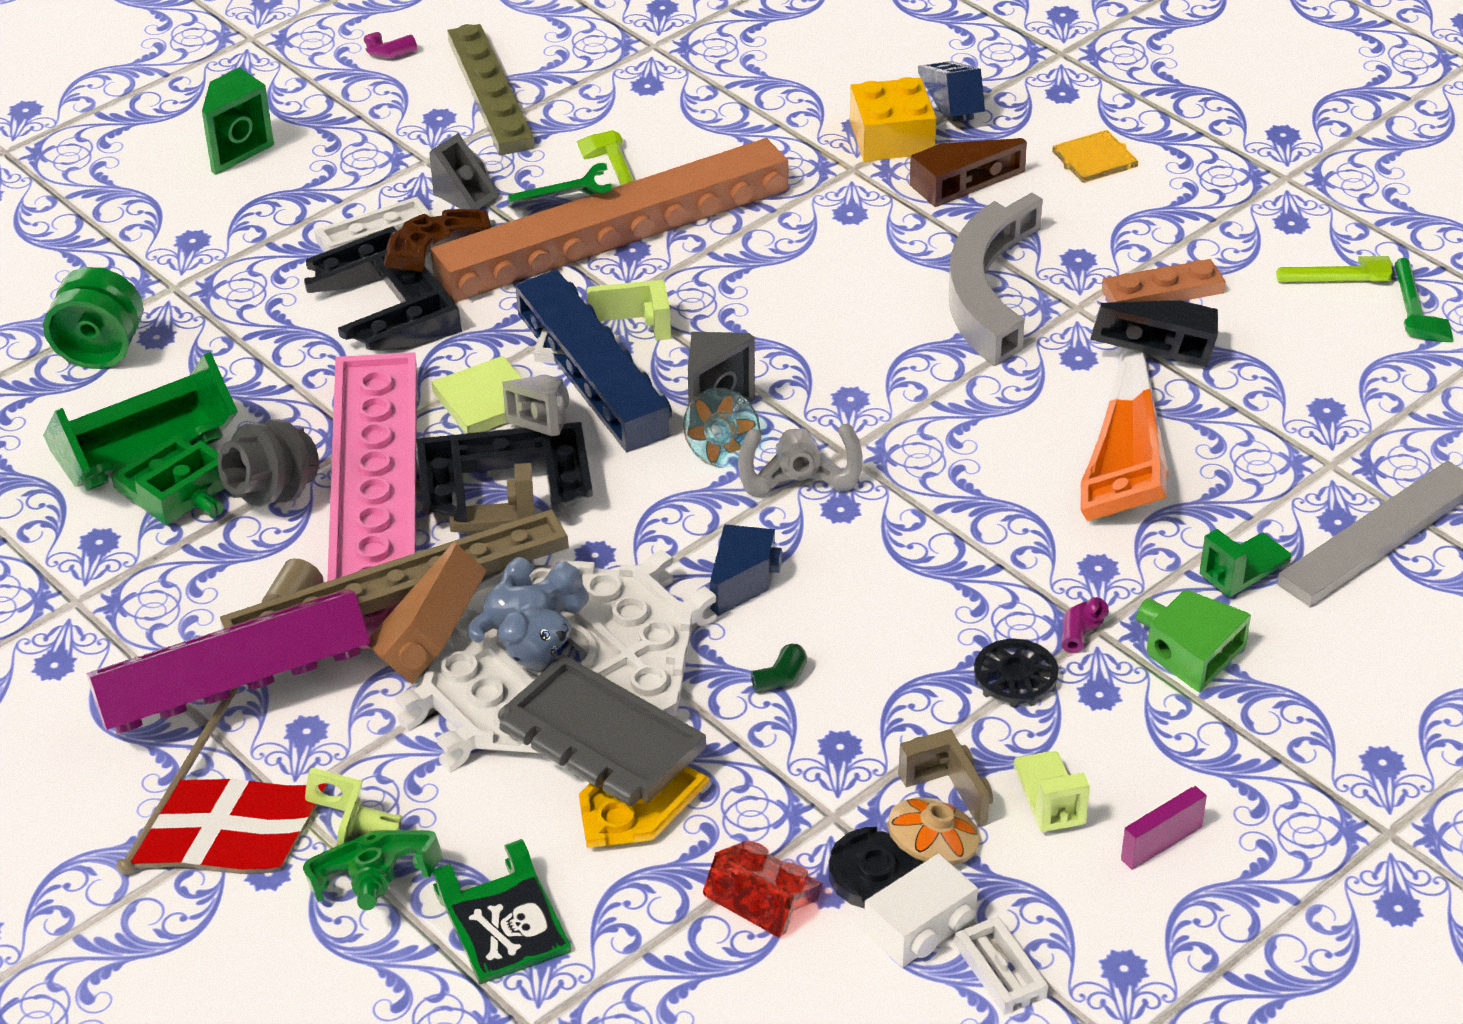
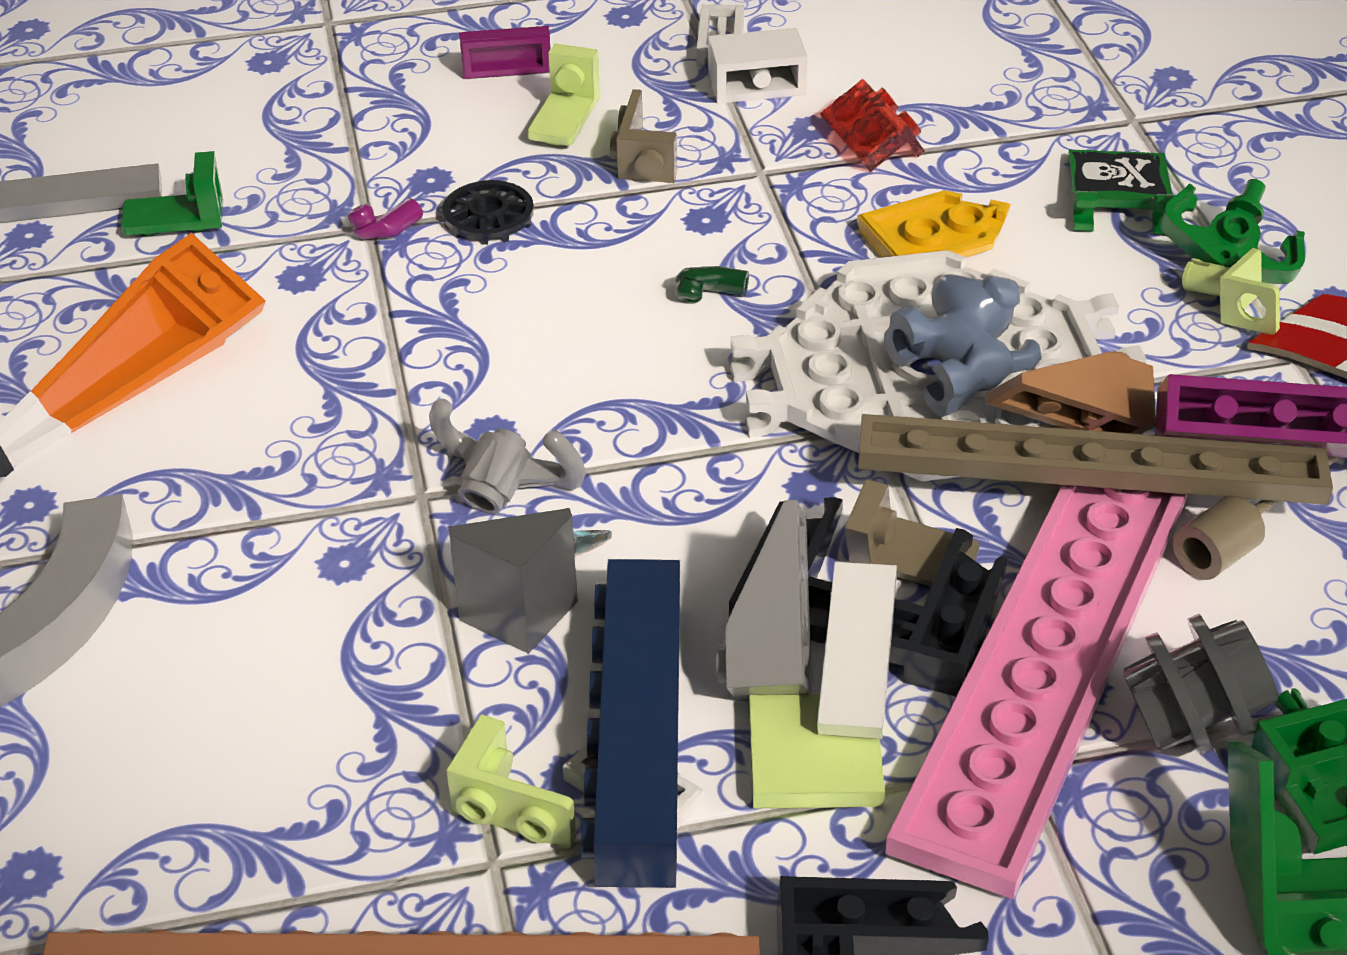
camera: 150 degrees left, 0 degrees up
dark grey hinge [499,654,706,807] -> none
dark blue slope [710,524,782,616] -> none
black tile [829,827,923,909] -> none
tan dish [887,797,980,865] -> none
bright green torso [1136,590,1251,693] -> none
none -> white tile [817,562,897,739]

